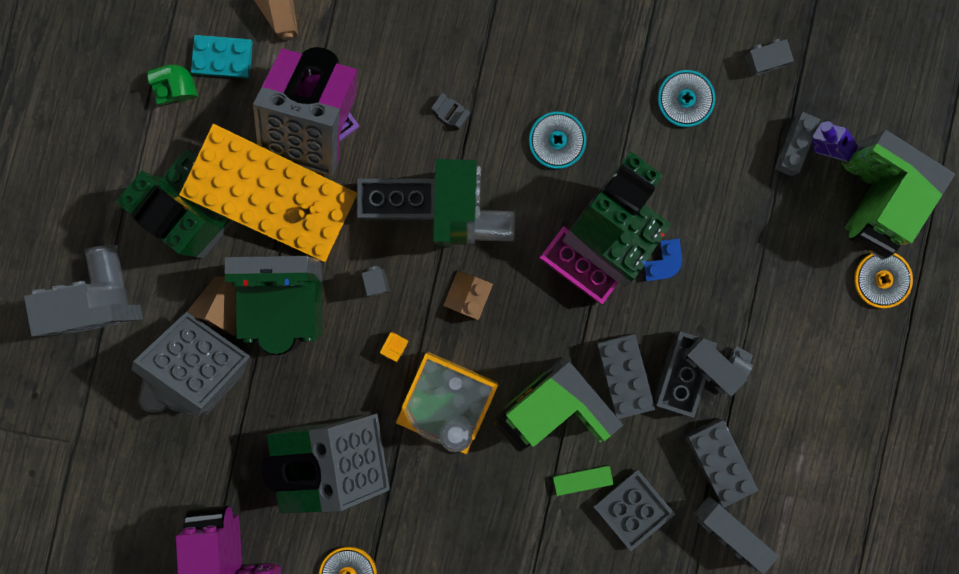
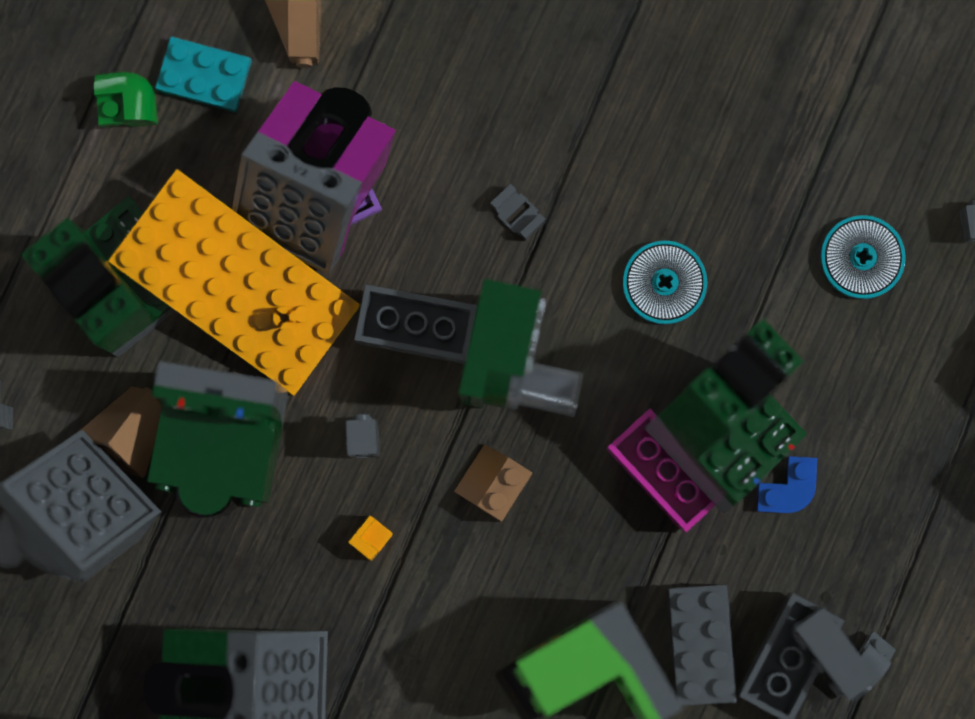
camera: 10 degrees right, 5 degrees down
clear piece [396,352,498,454] -> none

